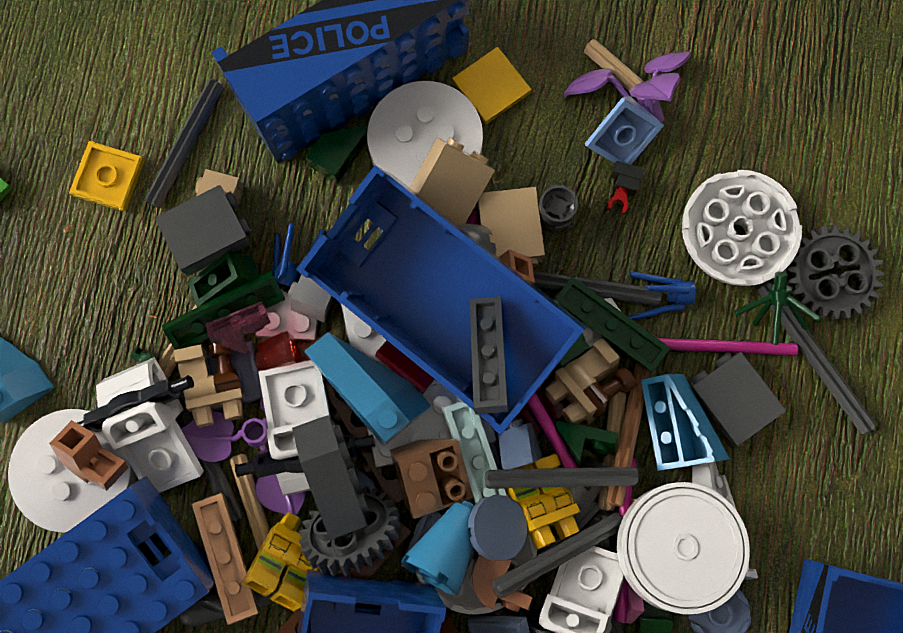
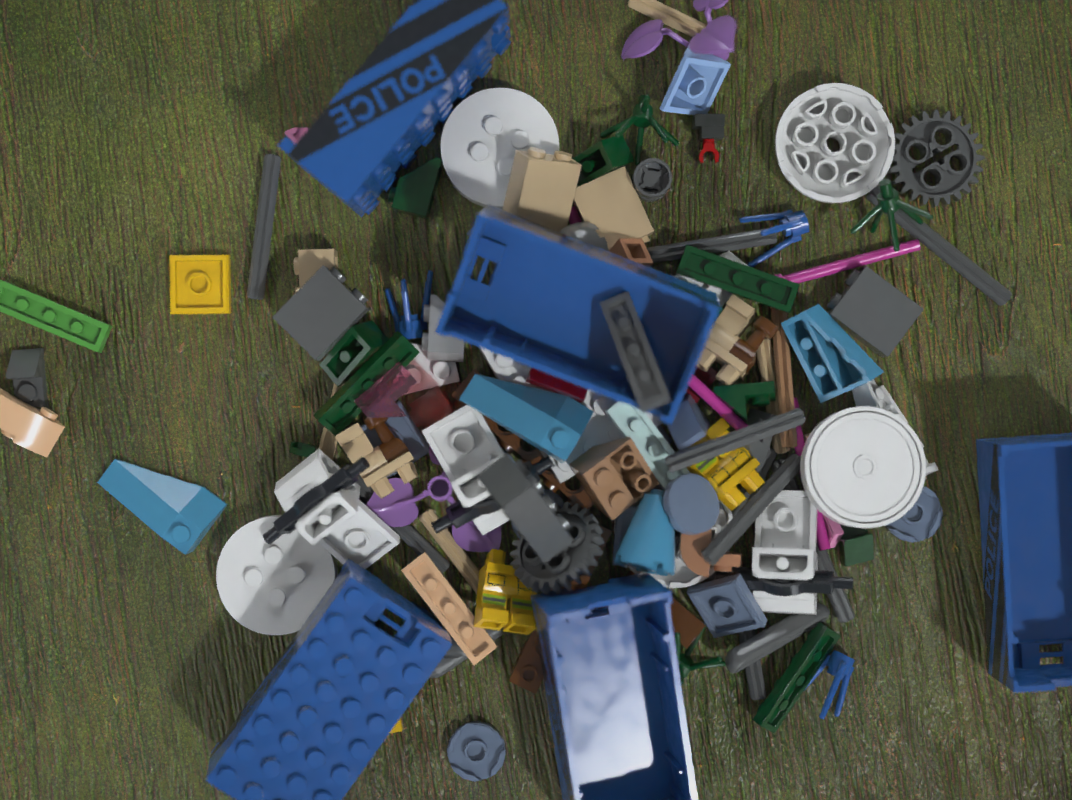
camera: 20 degrees left, 10 degrees up
nougat brick [49,420,129,491] -> none
yellow tile [452,47,532,125] -> none
none -> dark green slope [572,134,635,188]
none -> dark green plant [600,95,679,166]

